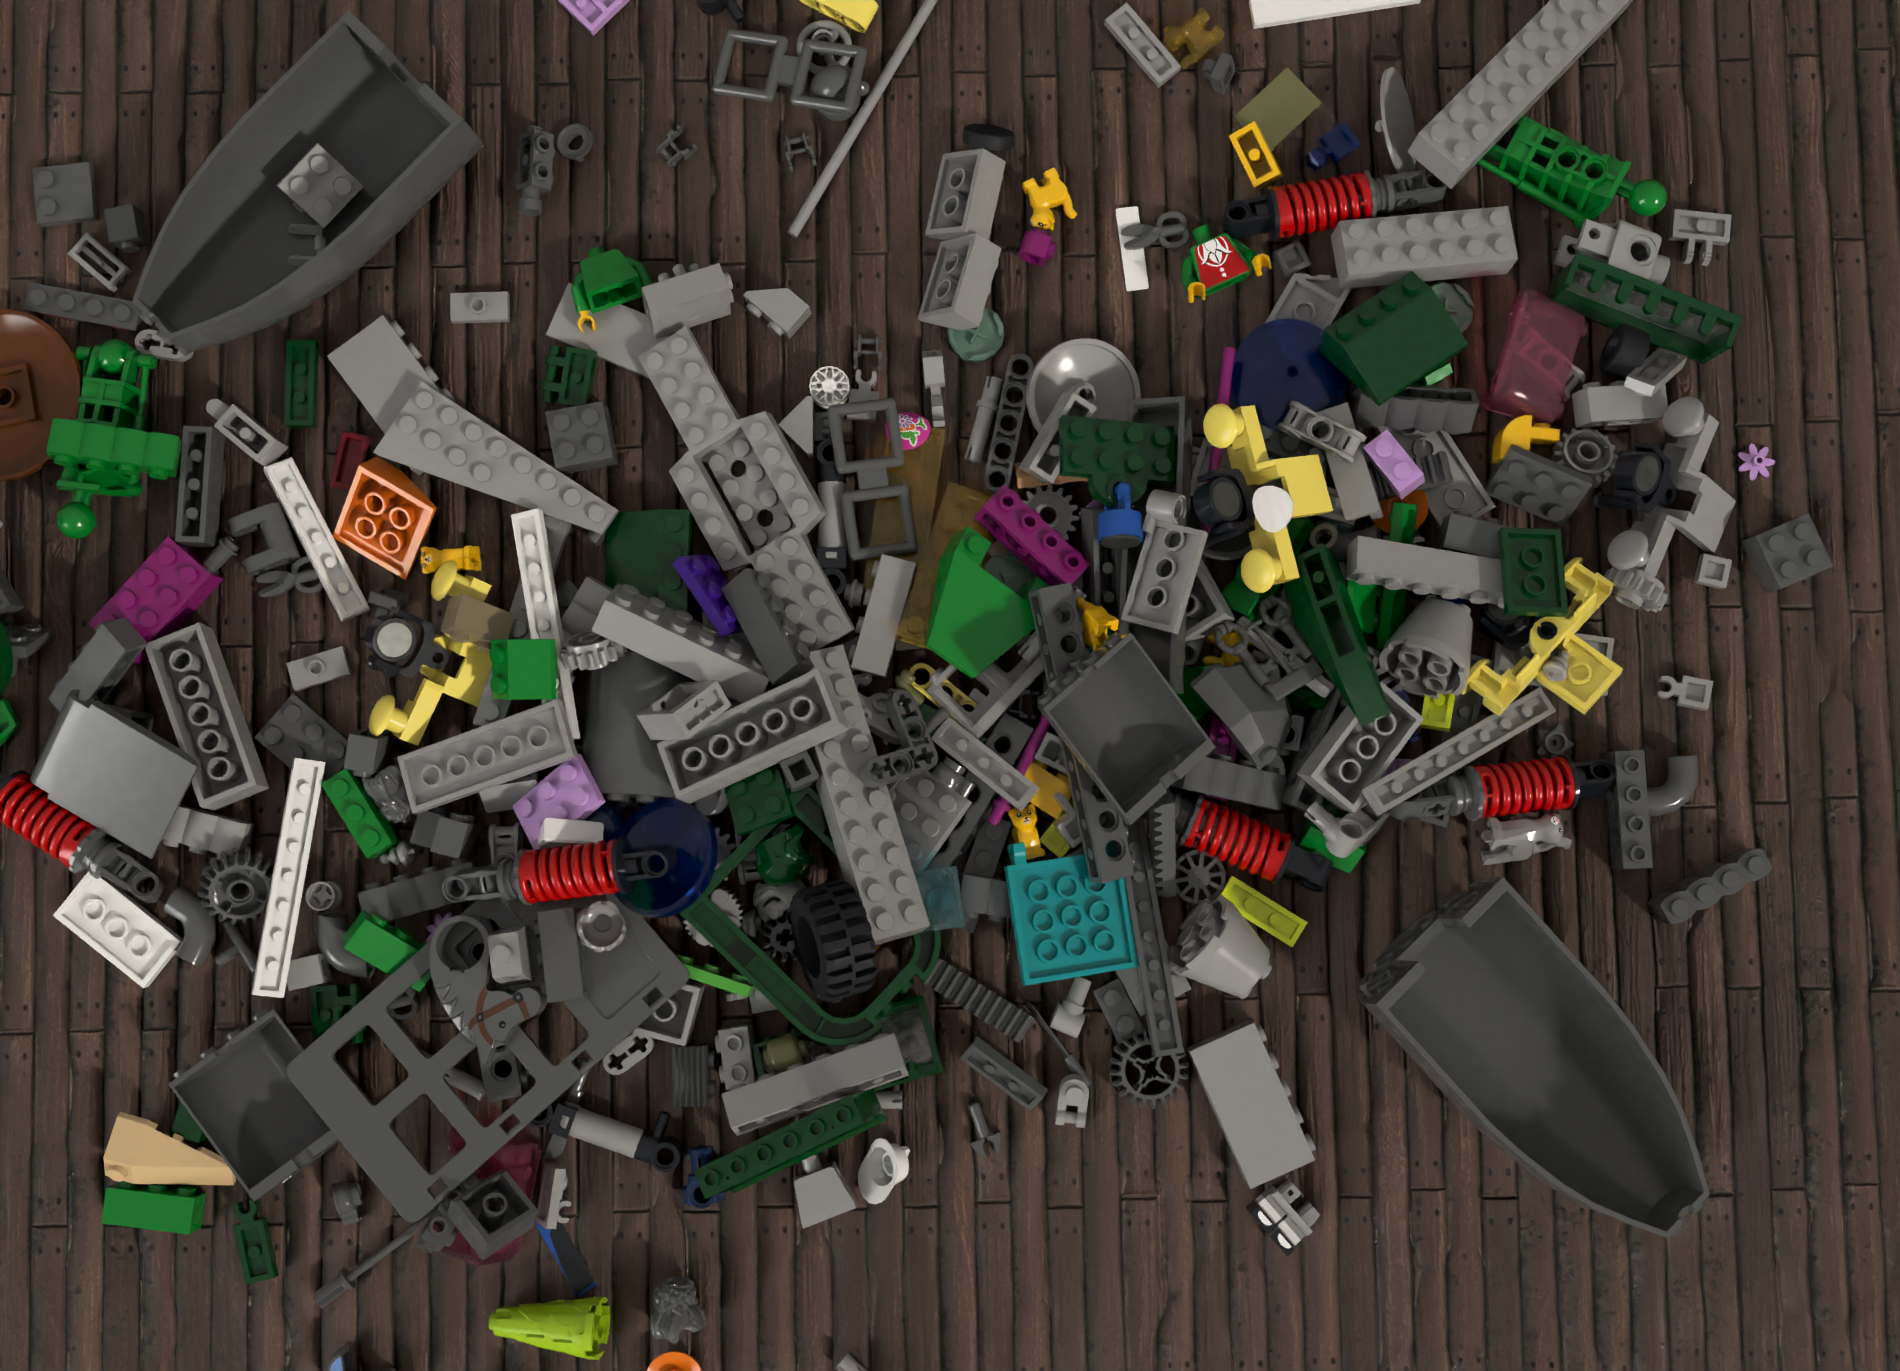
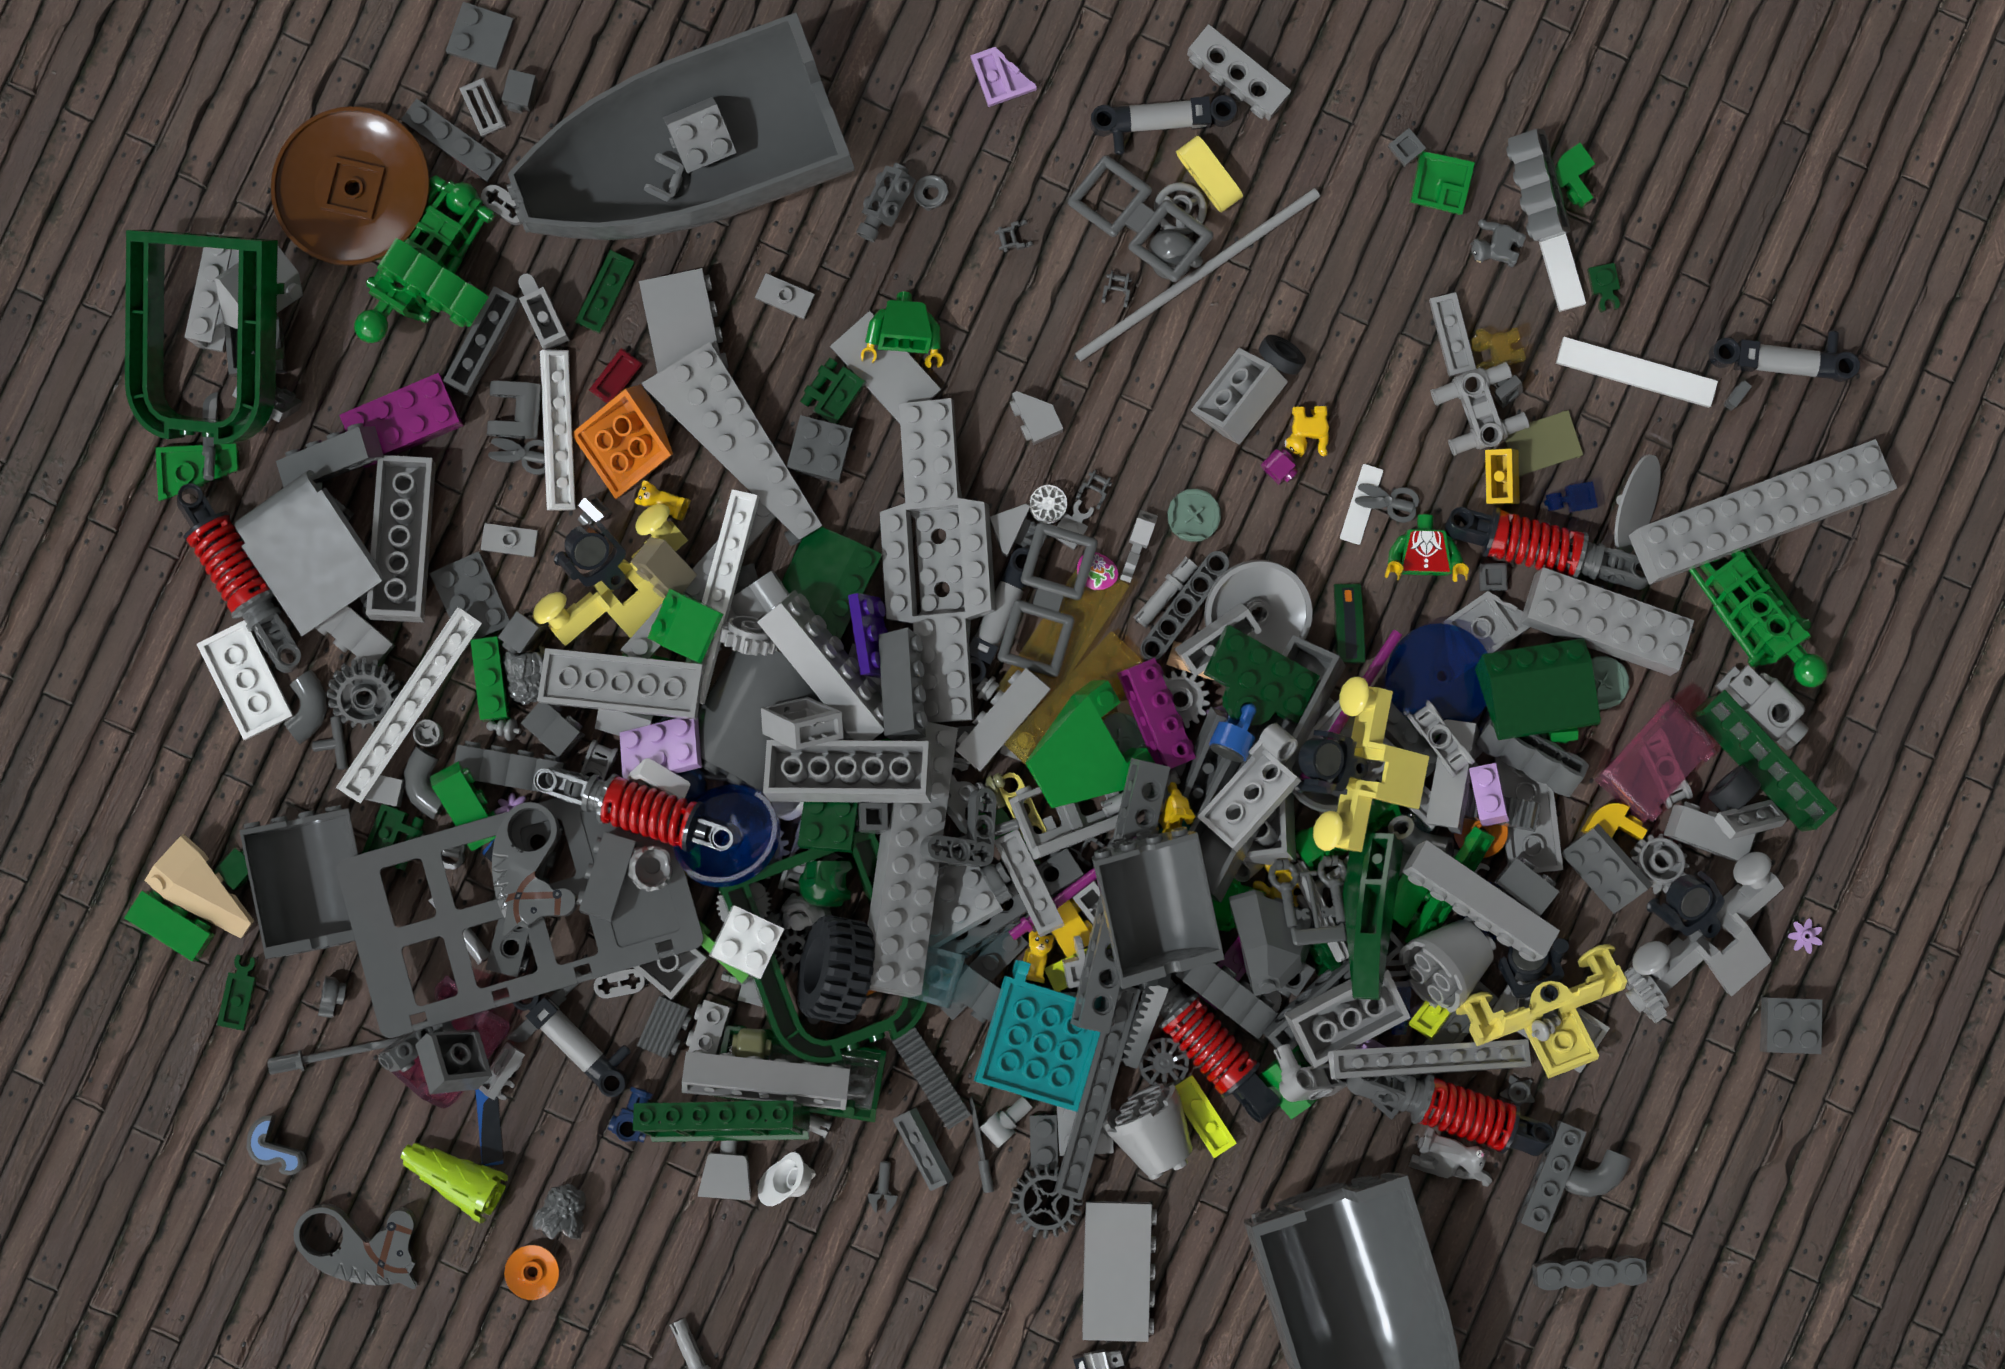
camera: 20 degrees right, 0 degrees up
dark grey pin [202,535,241,572] -> none
light grey torso [488,925,535,987] -> none
light grey piece [641,263,734,339] -> none
light grey slope [917,232,1002,331] -> none
light grey plate [1055,1074,1089,1128] -> none
white sticker [1252,486,1293,532] -> none
dark green plate [1498,527,1568,617] -> none
light grey plate [1656,675,1714,711] -> none
light grey hinge [1668,209,1732,266] -> none
light grey plate [1693,553,1732,589] -> none
none -> white brick [709,905,784,979]
none -> dark green slope [1333,584,1365,664]
none -> light grey piece [1430,362,1530,456]

